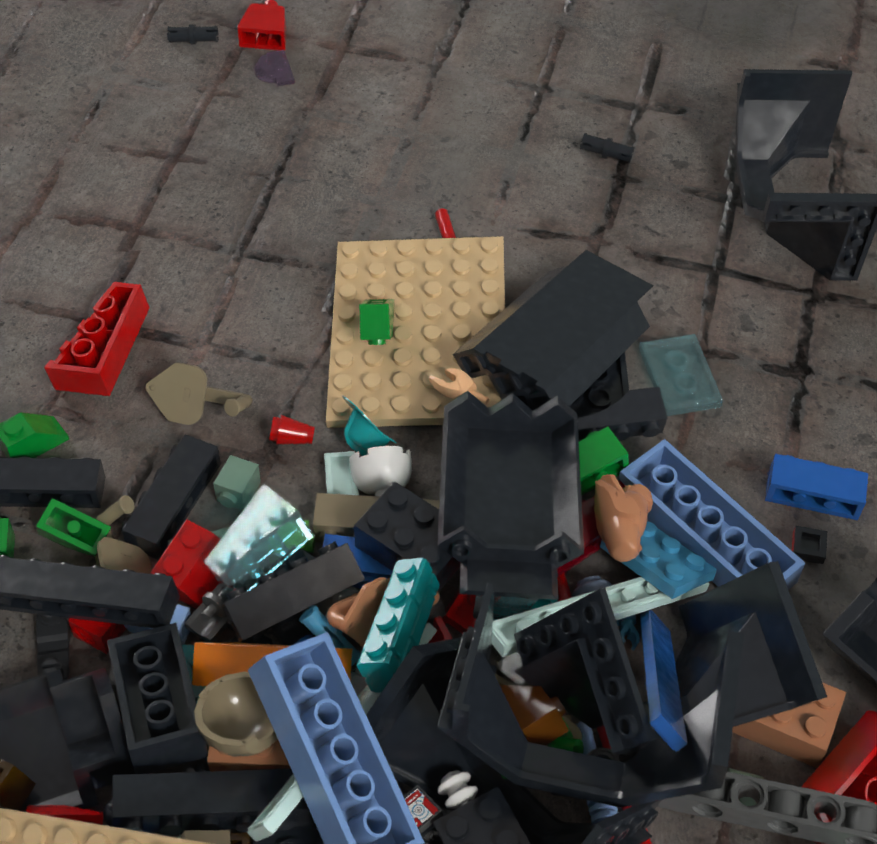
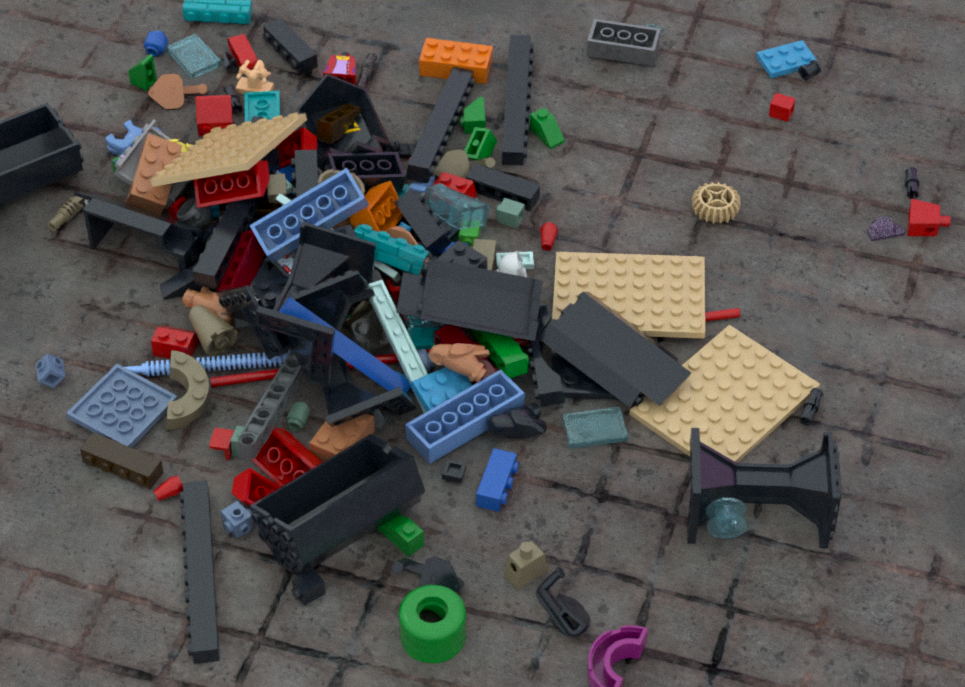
camera: 95 degrees right, 5 degrees down
red wedge [44,282,150,396] -> none
dark tan piece [146,362,253,425] -> none
teal piece [342,395,397,456] -> none
green slope [359,299,394,345] -> none
light nougat hand [429,368,490,405] -> none
none -> black animal [487,403,547,439]
none -> tan plate [630,325,820,463]
none -> tan gear [691,181,741,224]
none -> red panel [769,93,796,122]

